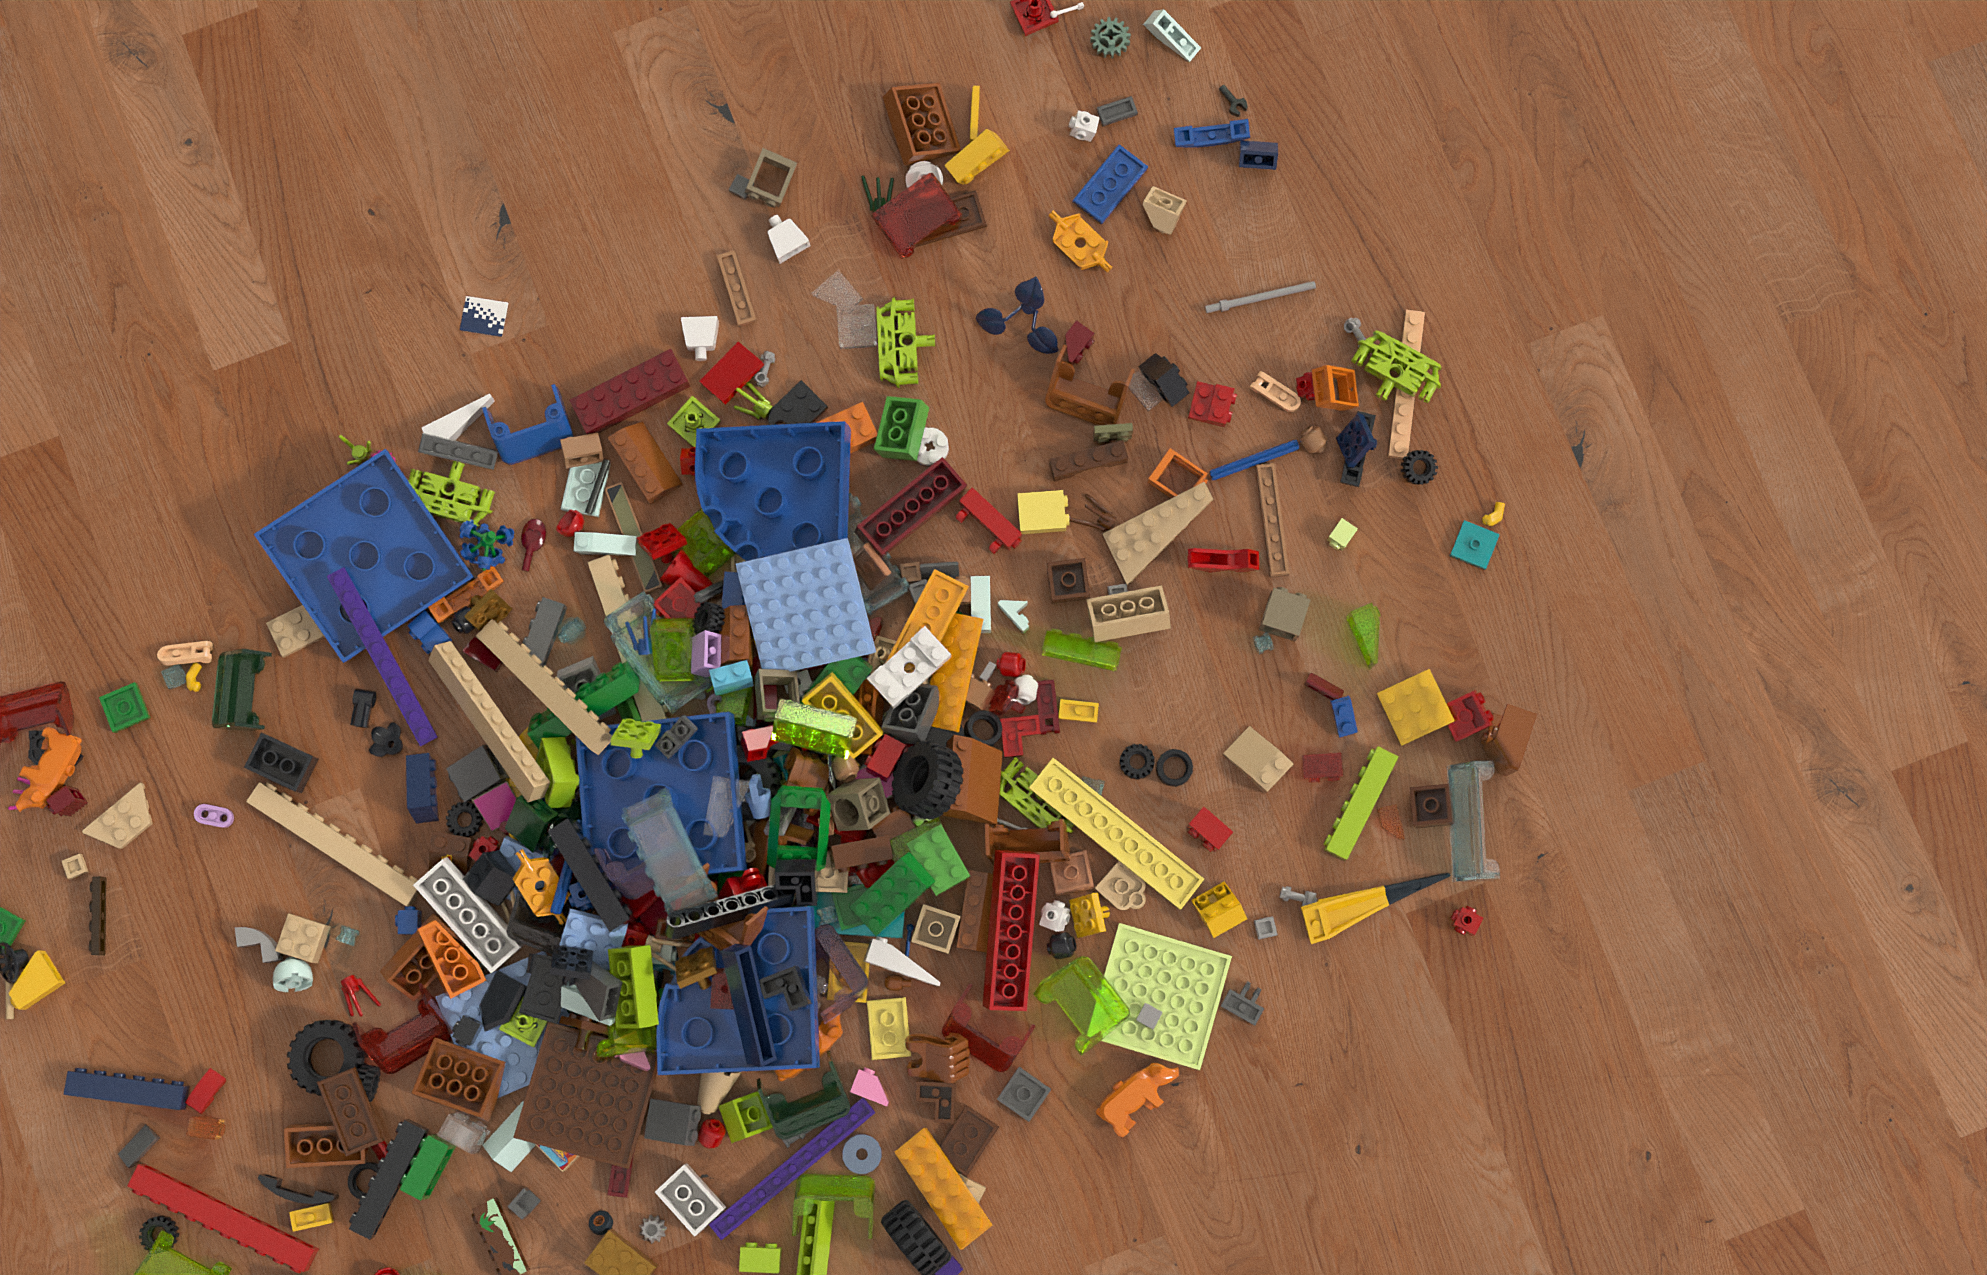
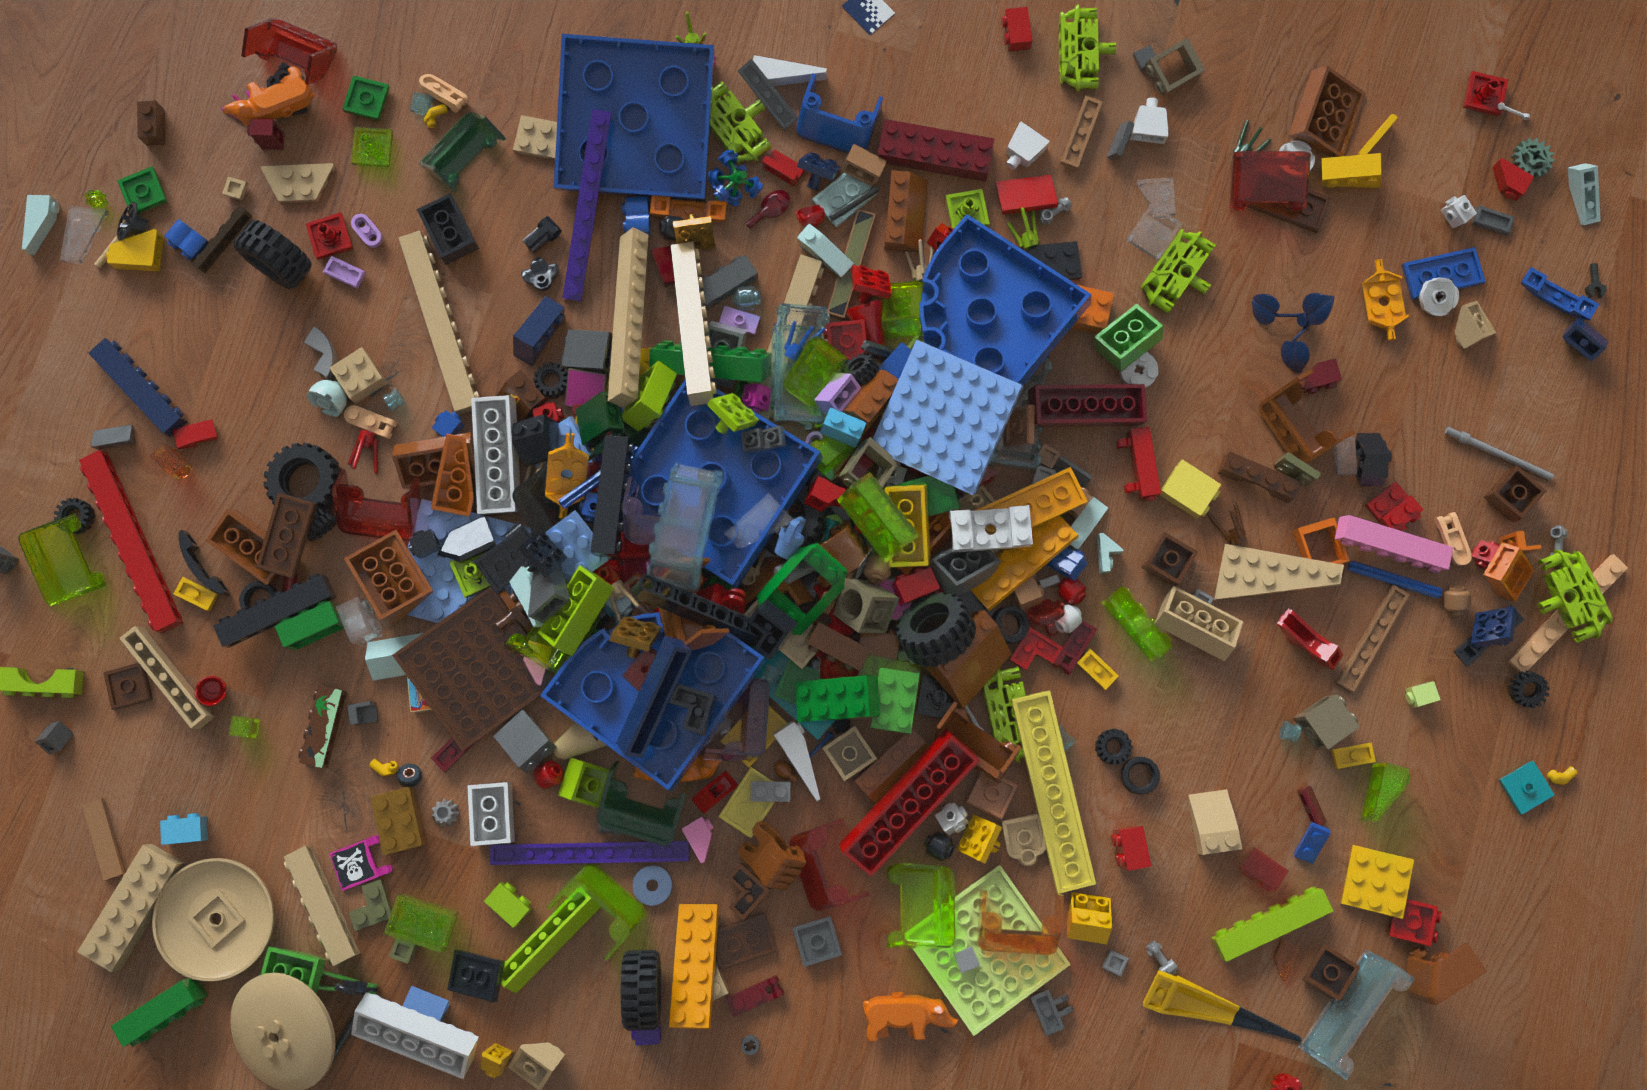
camera: 35 degrees right, 0 degrees up
none -> blue brick [164,219,208,261]
none -> black tyre [234,220,312,289]
none -> red plate [305,212,354,260]
none -> lavender plate [323,256,366,290]
none -> light nougat plate [344,405,398,440]
none -> clear neon green plate [351,127,393,167]
none -> yellow arm [369,759,399,777]
none -> red slope [691,771,739,814]
none -> lavender plate [719,306,760,336]
none -> dark red plate [726,975,785,1017]
none -> dark grey bush [741,1035,759,1055]
none -> dark pink brick [742,383,771,414]
none -> light grey plate [751,781,791,802]
none -> red panel [762,150,805,187]
none -> dark blue plate [797,152,842,190]
none -> black plate [832,719,851,734]
none -> tan plant [905,239,935,283]
none -> black plate [916,675,958,719]
none -> clear orange windscreen [977,889,1064,955]
none -> red brick [1001,7,1033,52]
none -> blue brick [1046,546,1087,581]
none -> lime piece [1059,4,1116,92]
none -> dark grey tile [1107,120,1134,160]
none -> yellow plate [1331,742,1376,769]
none -> bright pink brick [1335,515,1453,573]
none -> white plate [1419,277,1459,316]
none -> reddish brown brick [1484,465,1547,523]
none -> red slope [1492,157,1534,201]
none -> orange panel [1500,531,1542,554]

